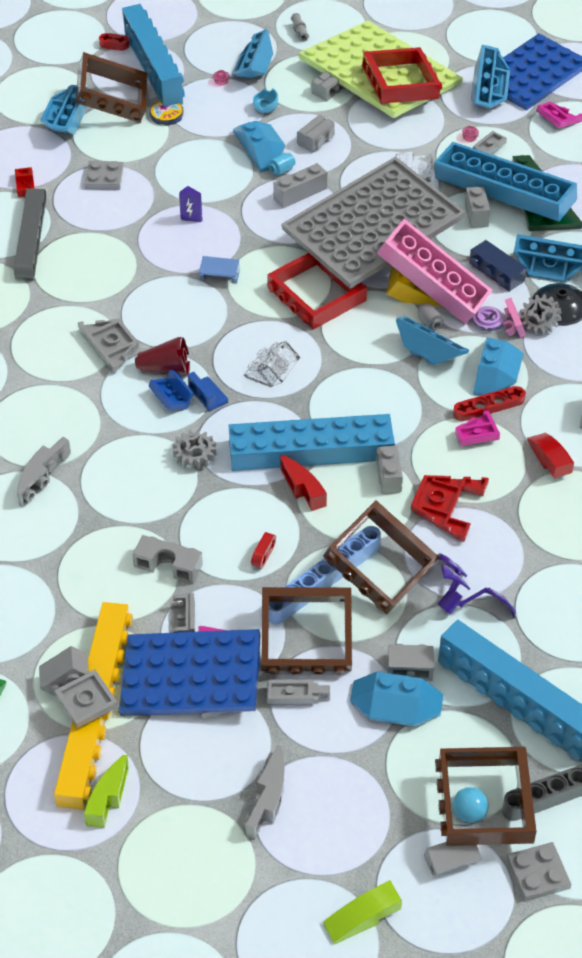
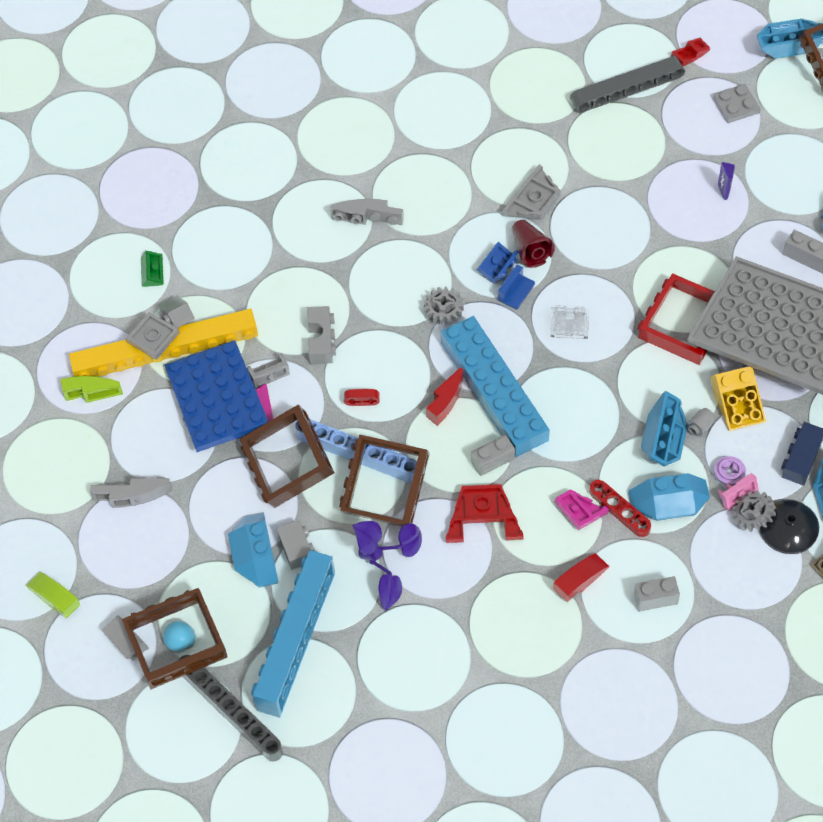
camera: 70 degrees right, 10 degrees up
medium blue hinge [199,256,240,283] -> none
light grey hinge [267,679,330,704] -> none
bright pink brick [377,219,493,324] -> none
light grey plate [507,842,572,901] -> none

